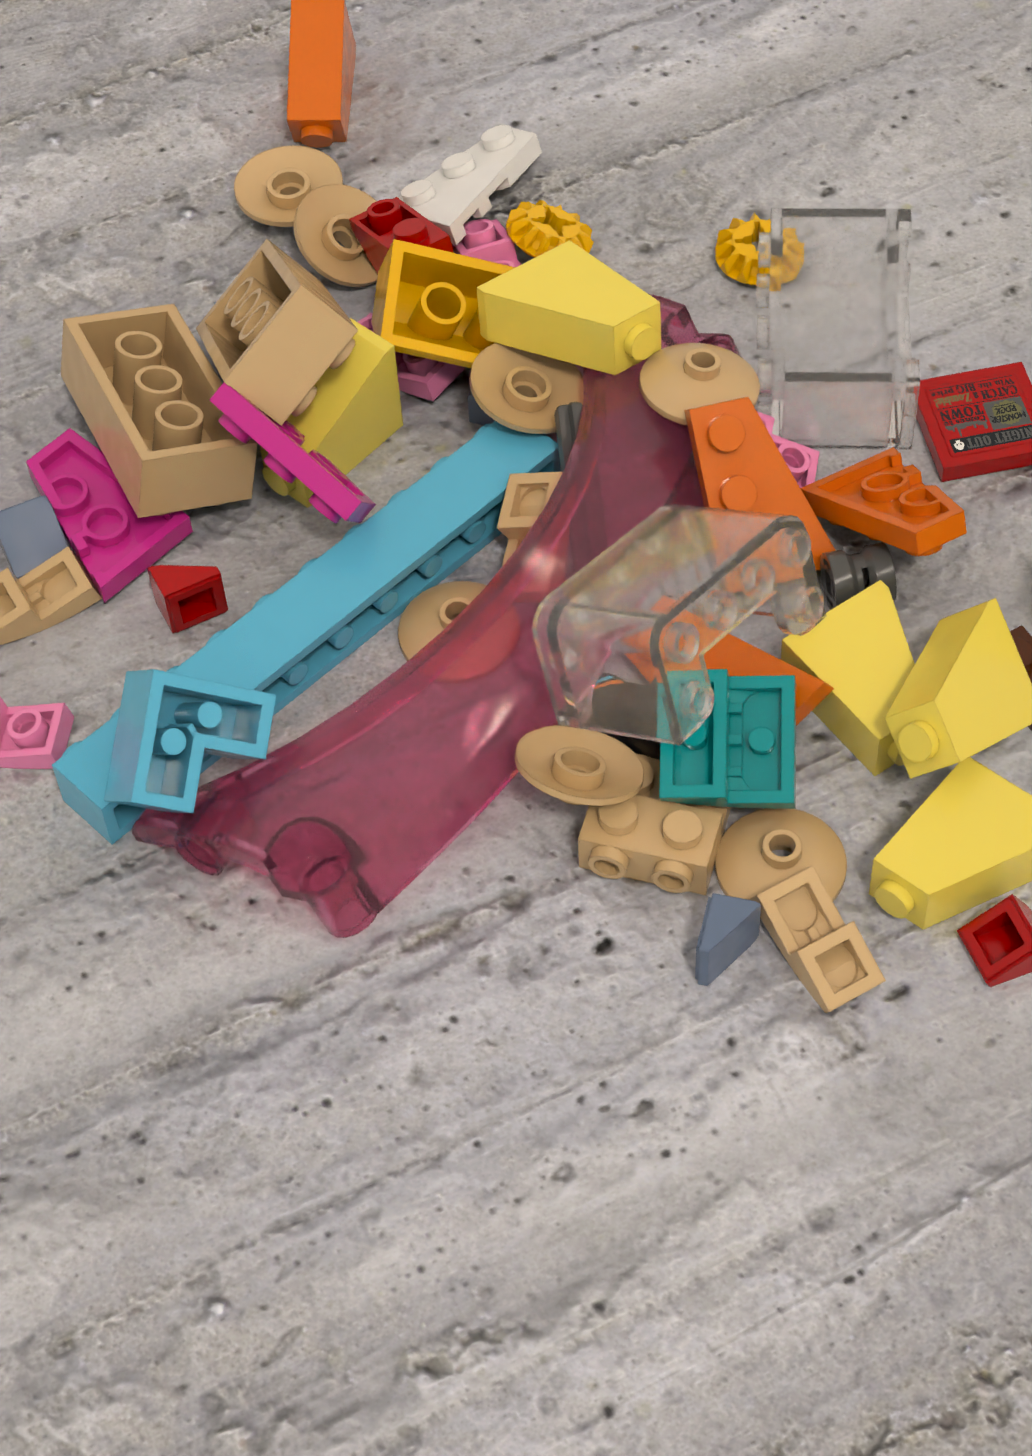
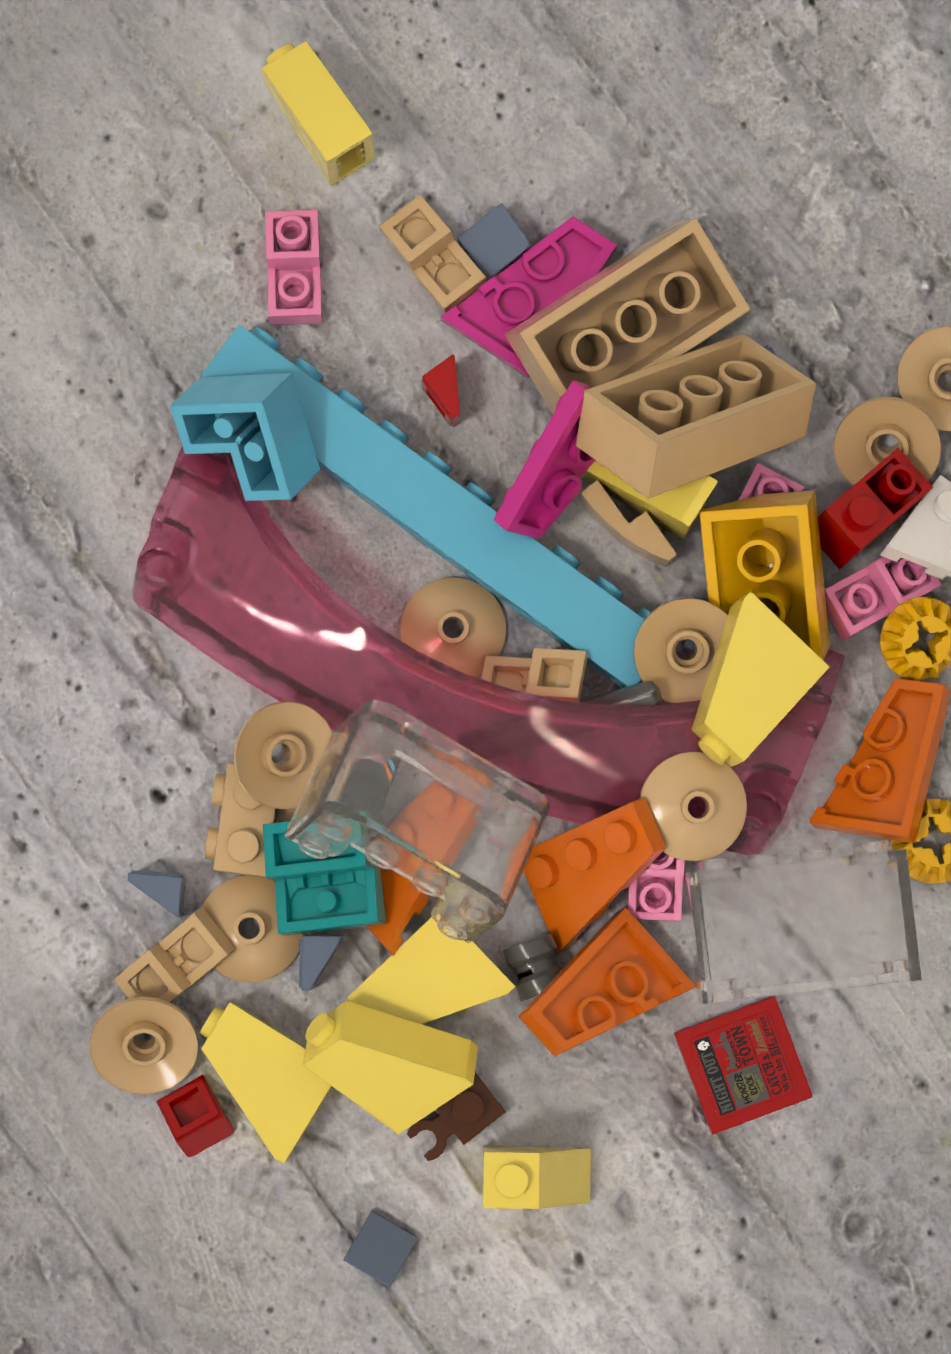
camera: 75 degrees right, 30 degrees up
none -> tan dish [89,997,198,1094]
none -> sand blue slope [299,936,343,990]
none -> tan slope [578,480,677,567]
none -> orange wing [809,678,951,843]

